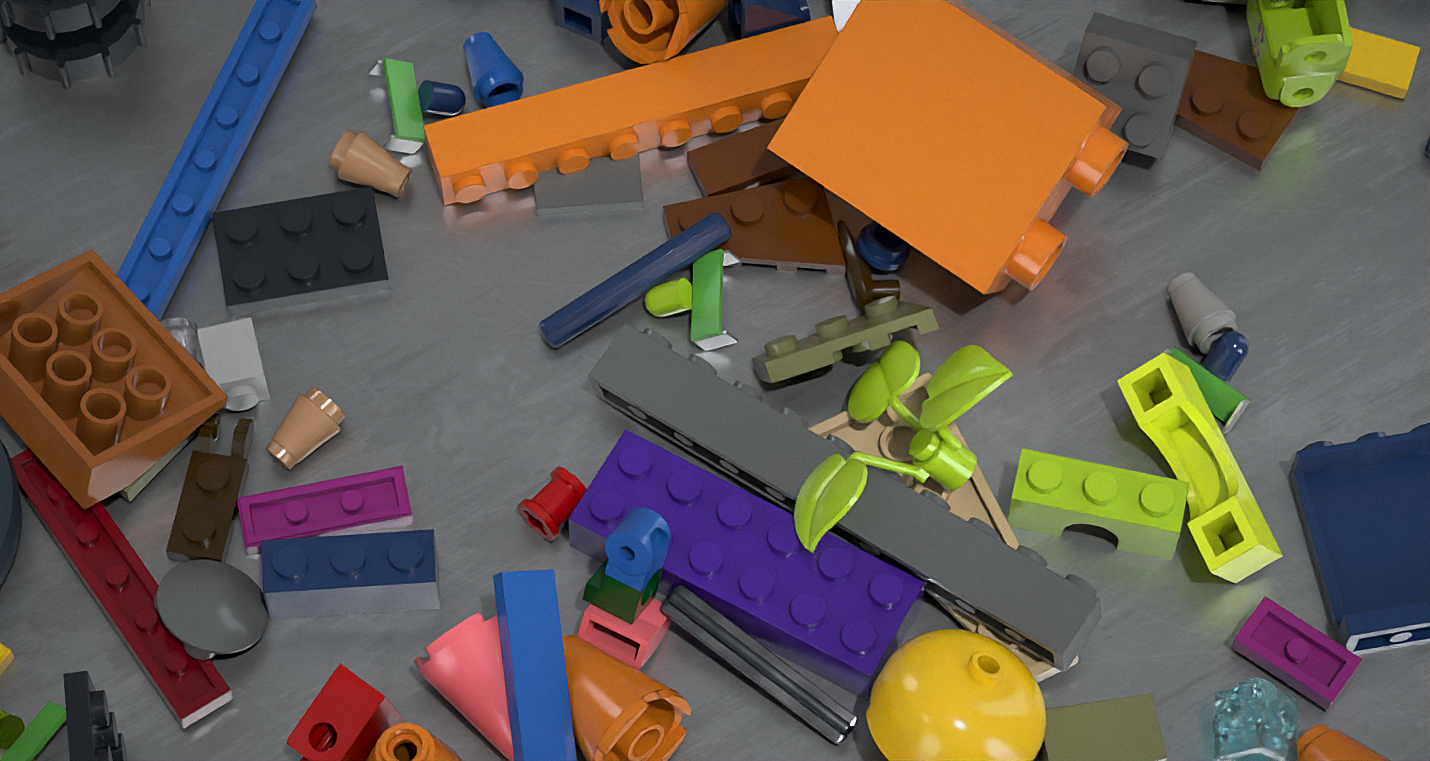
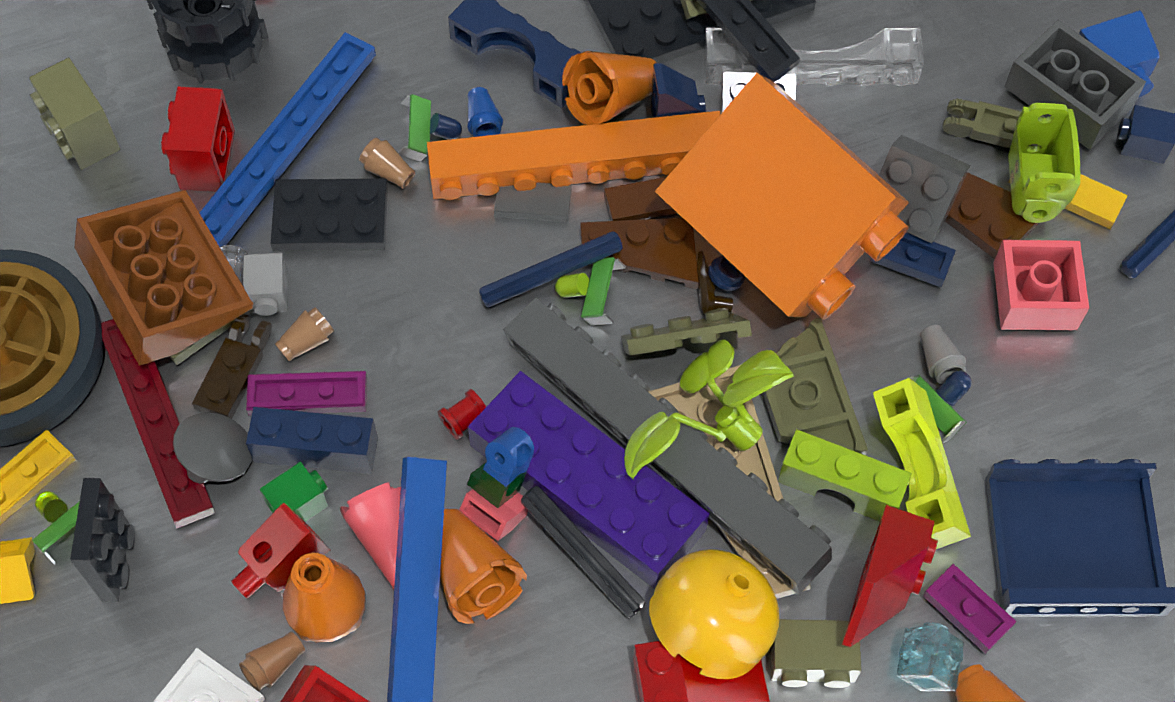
camera: 10 degrees right, 0 degrees up
none -> red brick [161,86,235,192]
none -> green brick [259,461,328,522]
none -> olive wing [763,318,868,455]
none -> red slope [842,505,938,647]
none -> dark blue plate [870,232,956,288]
none -> coral brick [993,240,1089,330]

